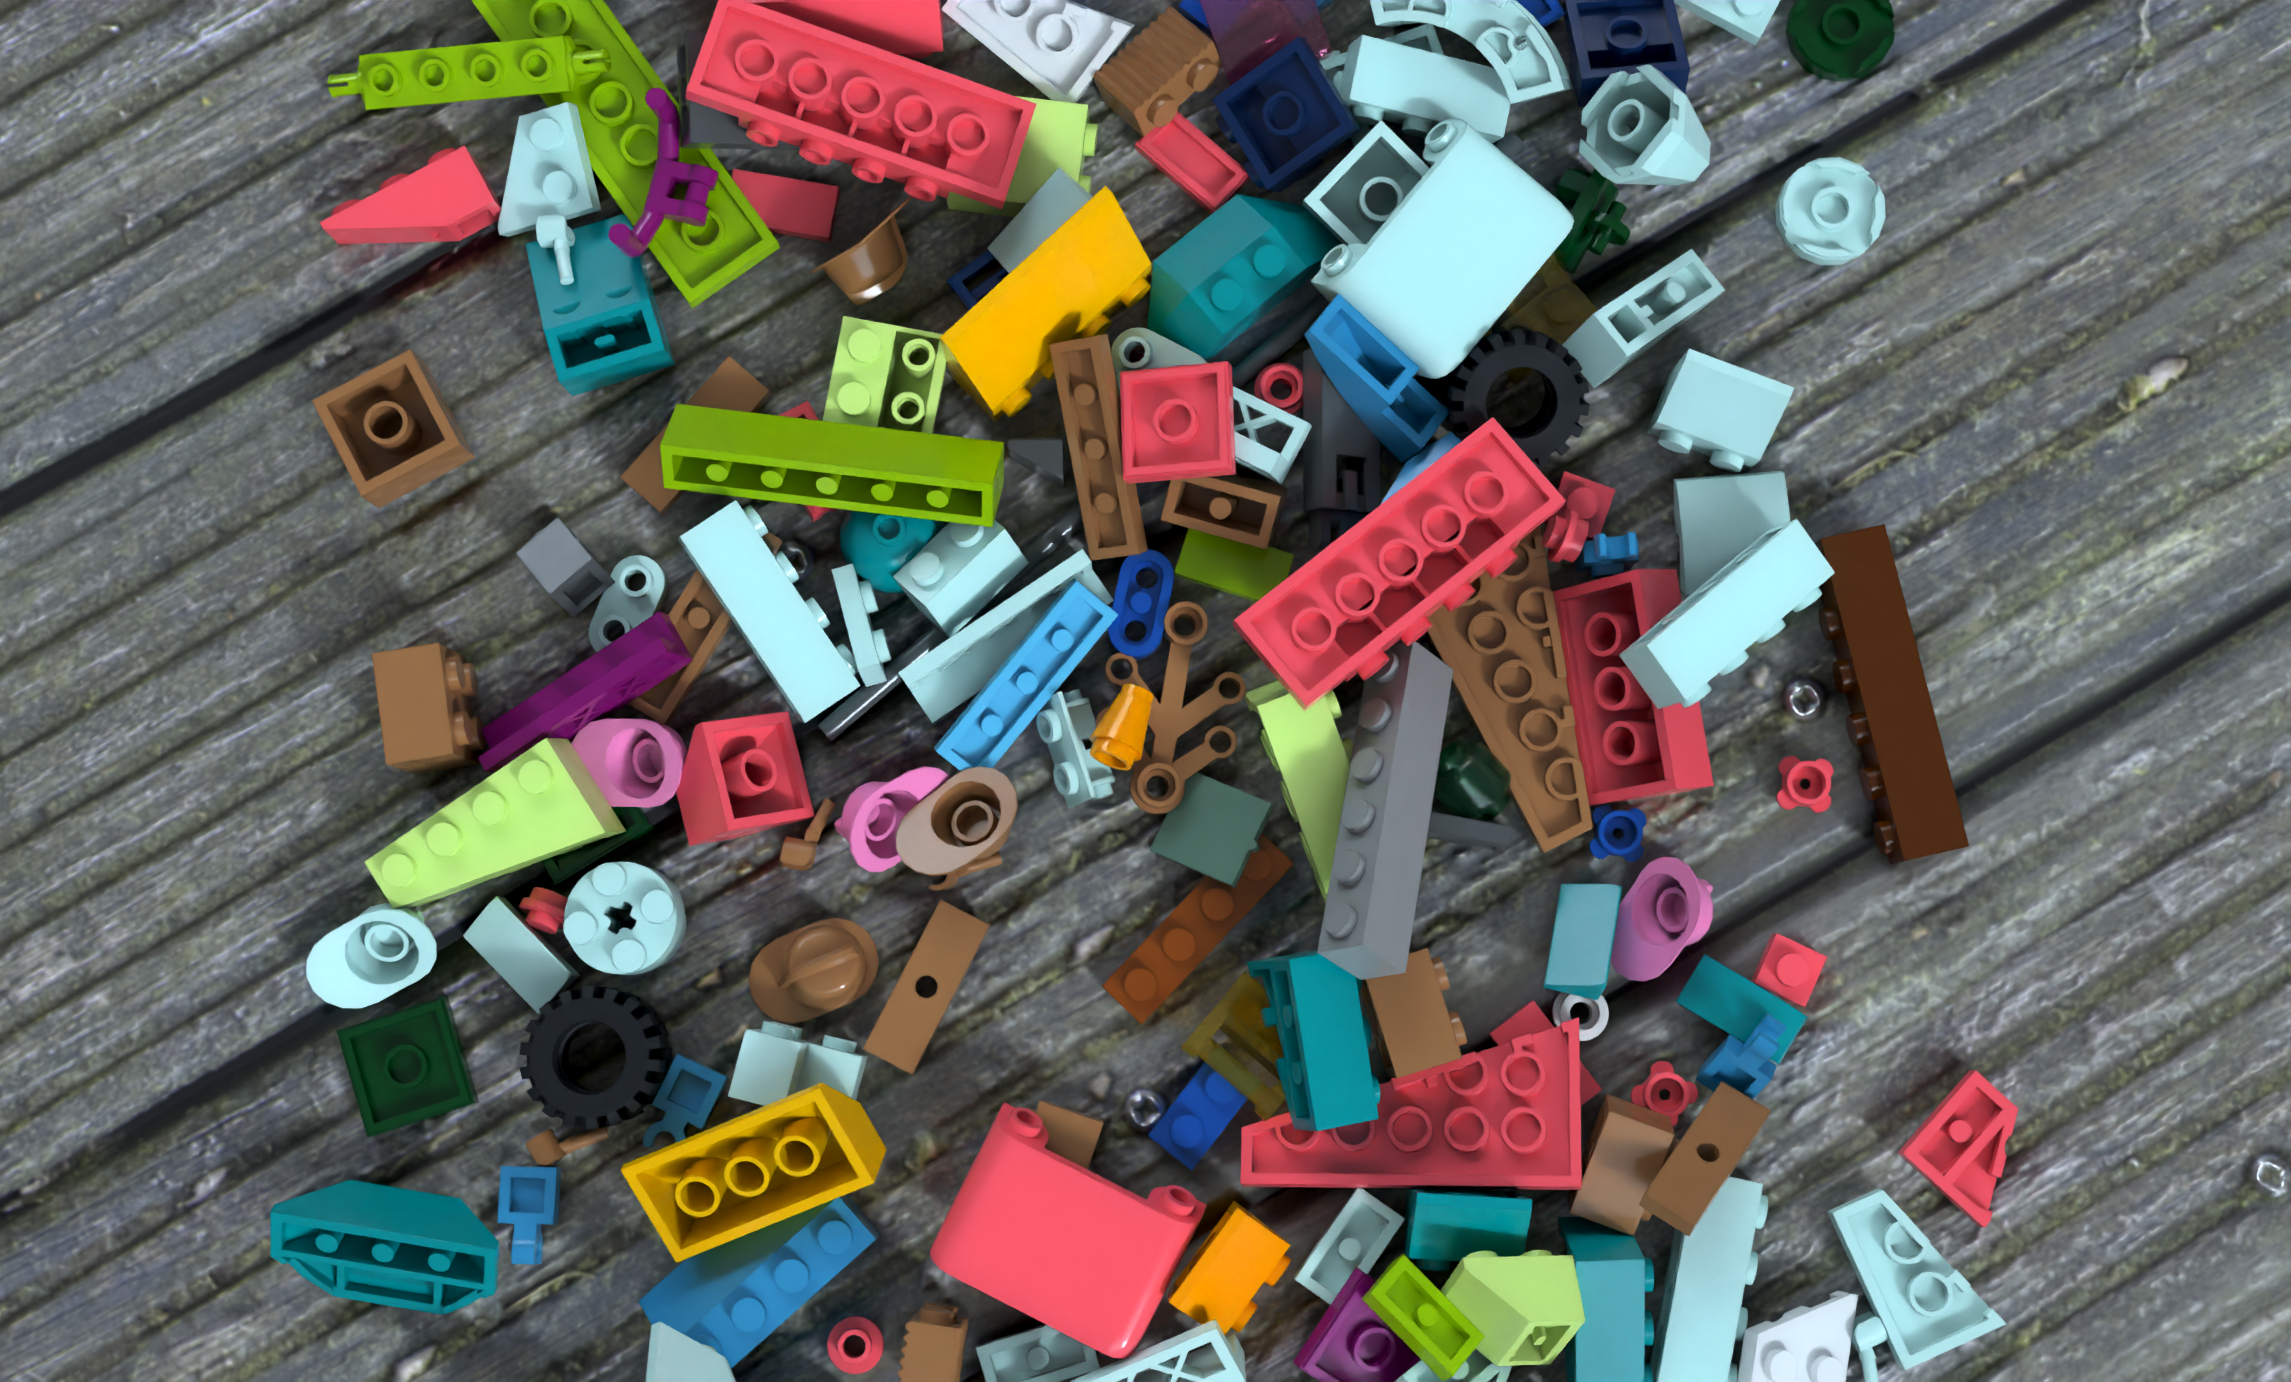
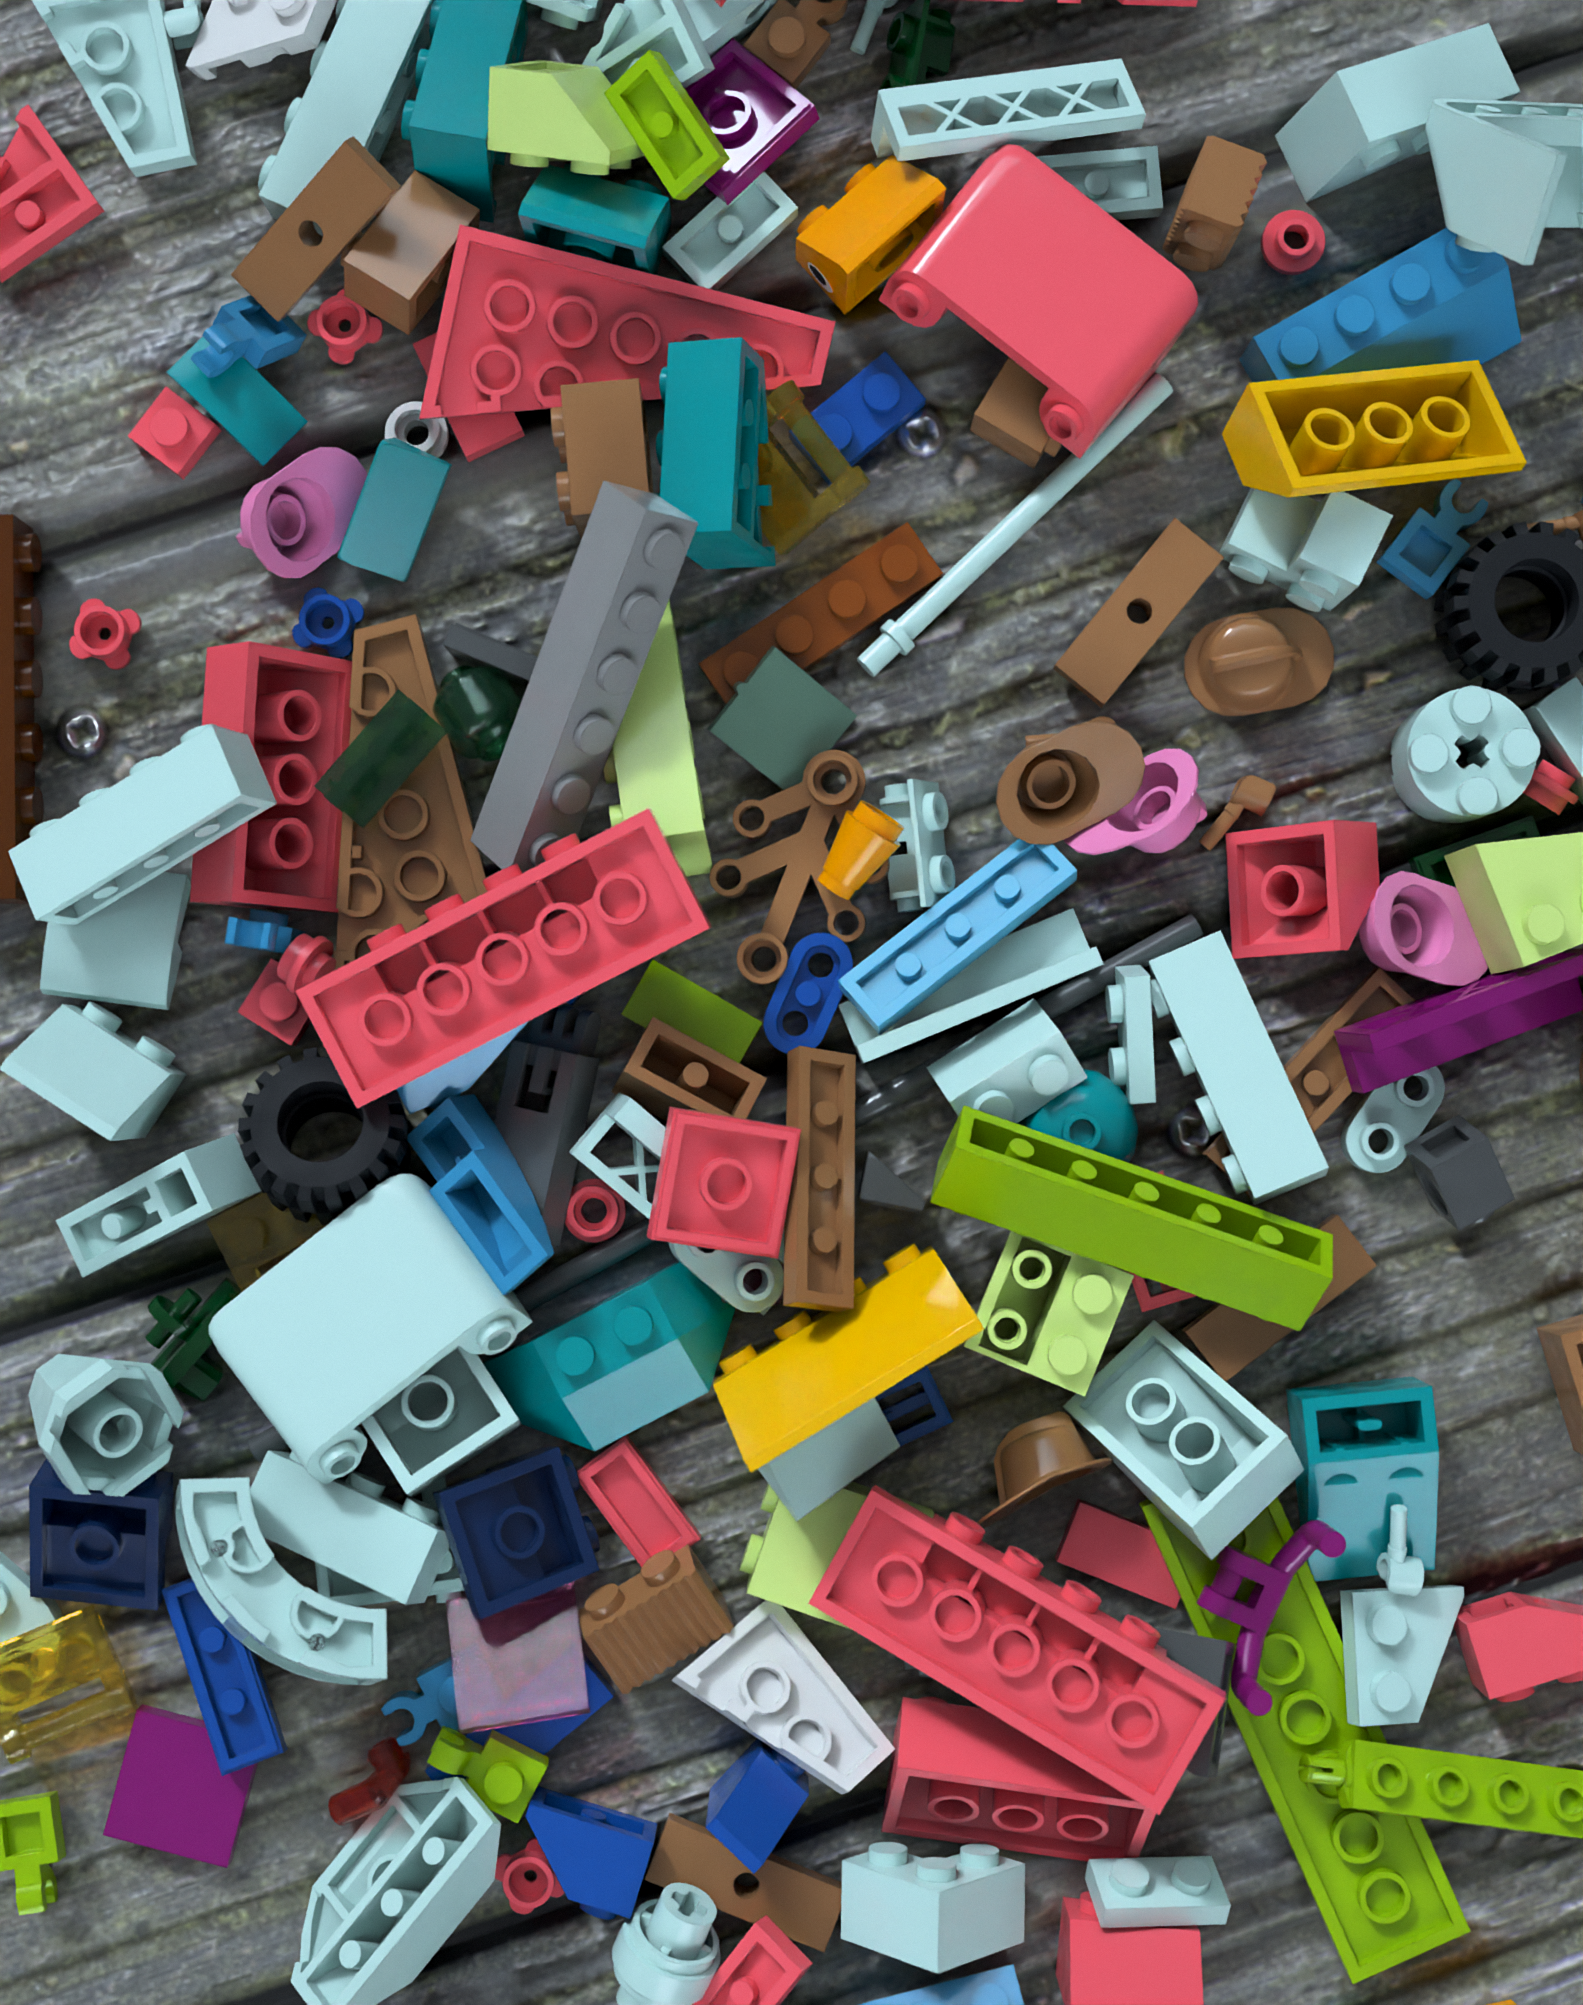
camera: 165 degrees left, 5 degrees up
none -> clear green hinge [314,689,447,829]
none -> light aqua bar [857,374,1173,677]
none -> light aqua slope [1063,1320,1305,1560]

